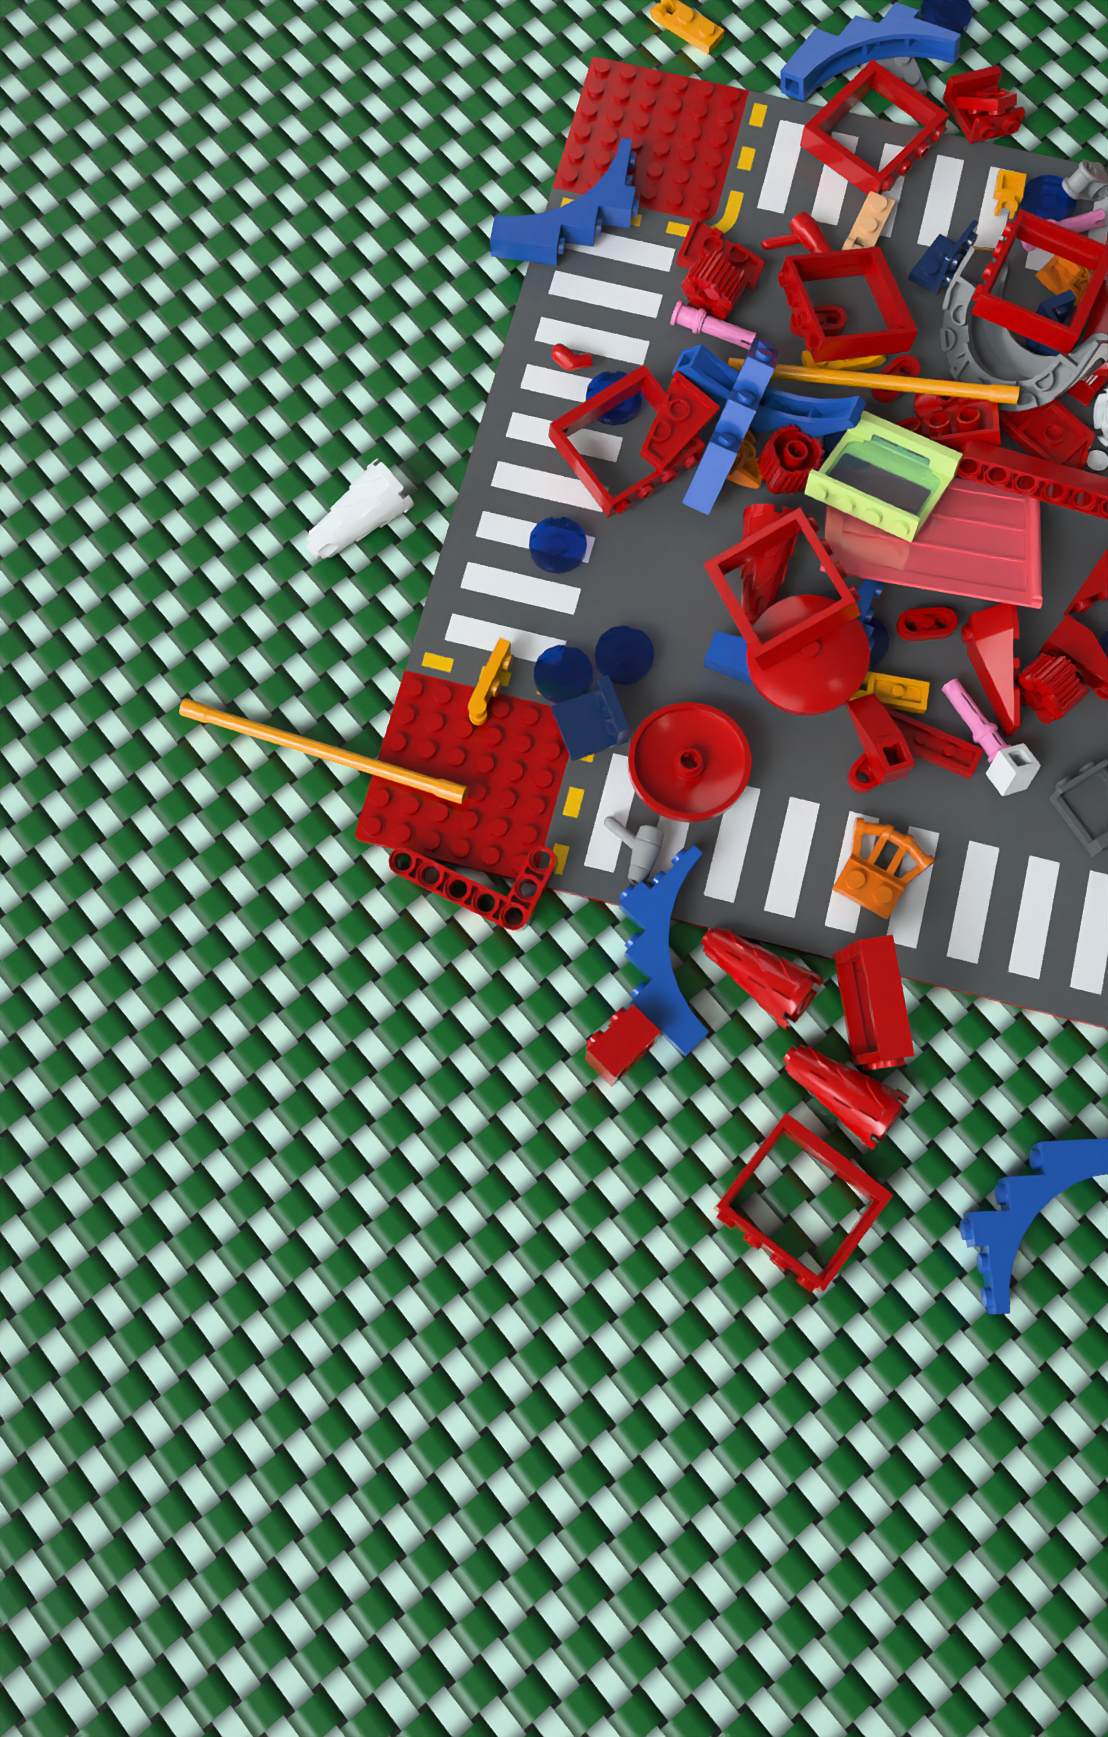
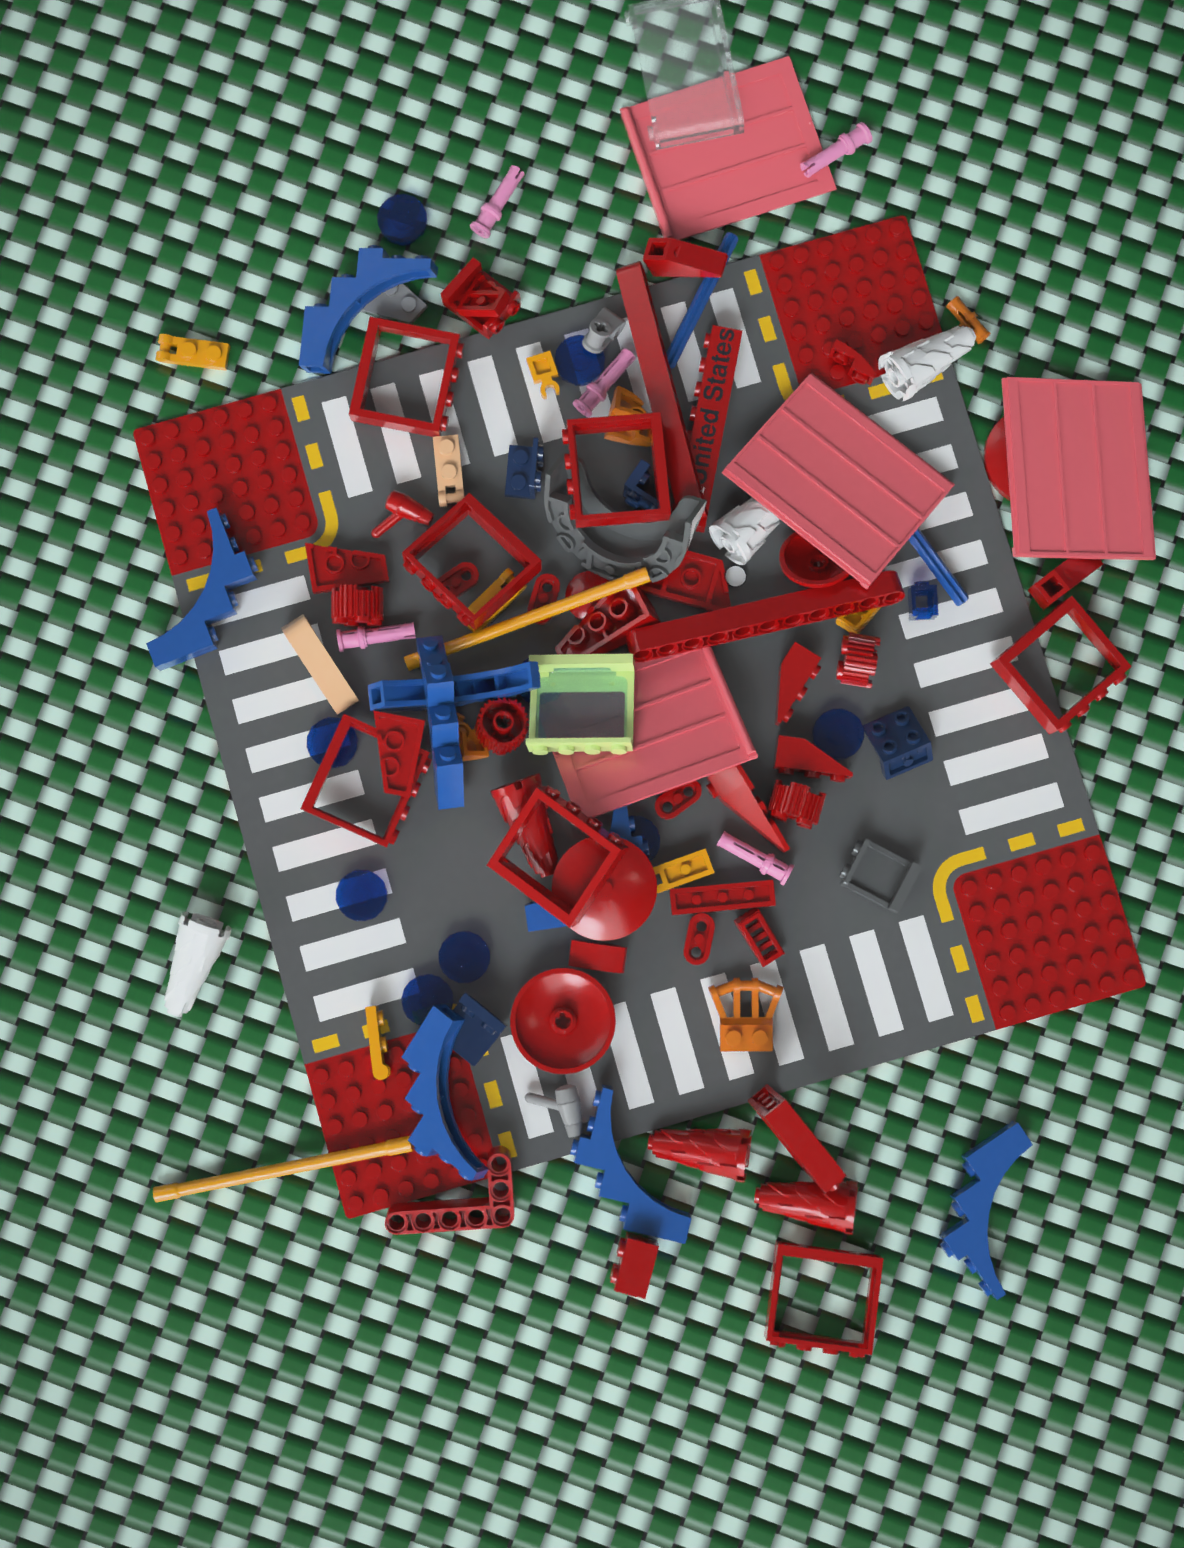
camera: 30 degrees left, 10 degrees up
red arm [552,343,593,371] -> none
red slope [845,693,915,786] -> none
white brick [986,743,1041,796] -> none
none -> light nougat beam [282,614,359,715]
none -> blue arch [402,1004,489,1181]
none -> bright pink pin [470,165,525,239]
none -> red slope [568,939,627,973]
none -> red slope [734,908,785,967]

